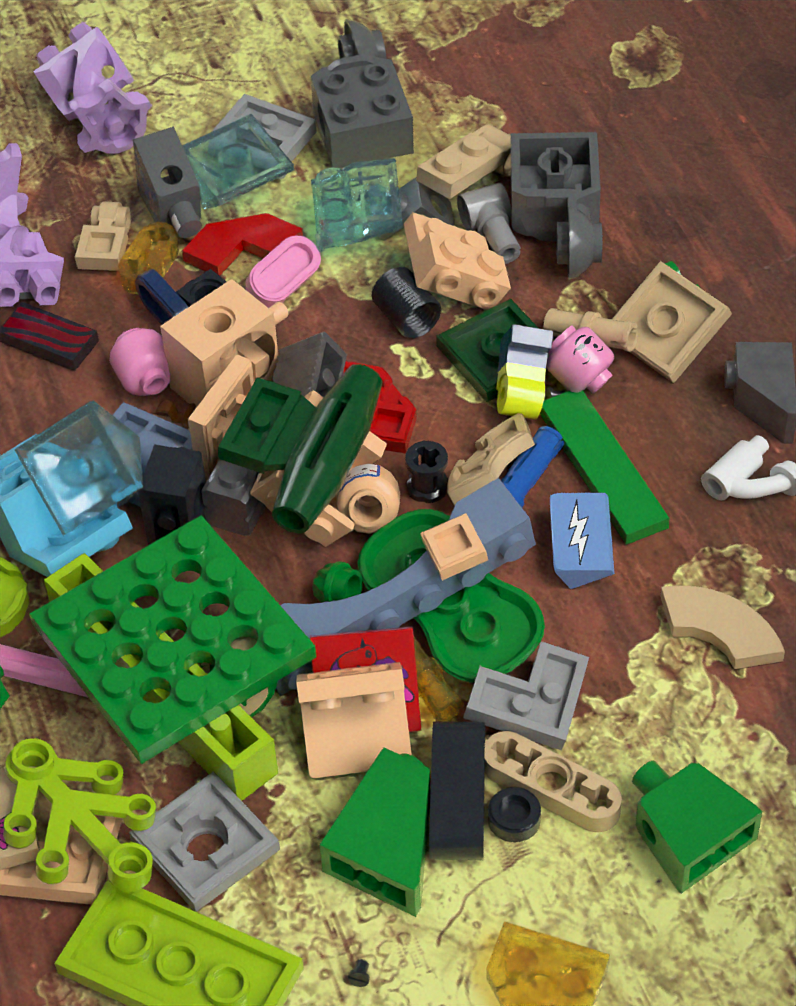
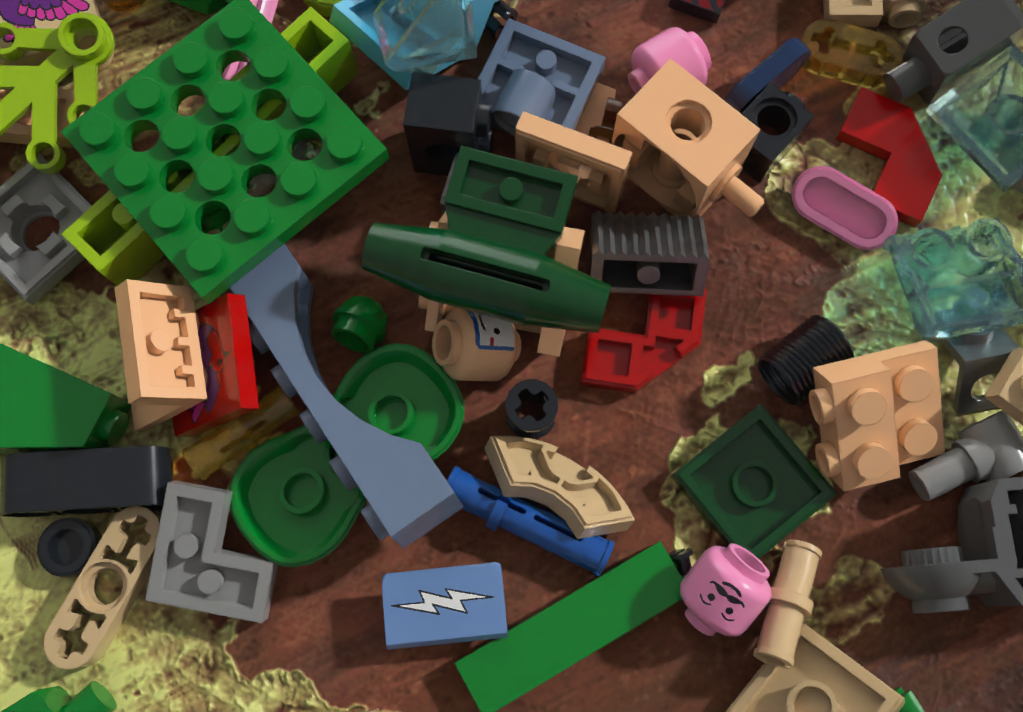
camera: 85 degrees right, 25 degrees up
light nougat tile [420,513,488,581] -> none
leg [496,324,553,420] -> none

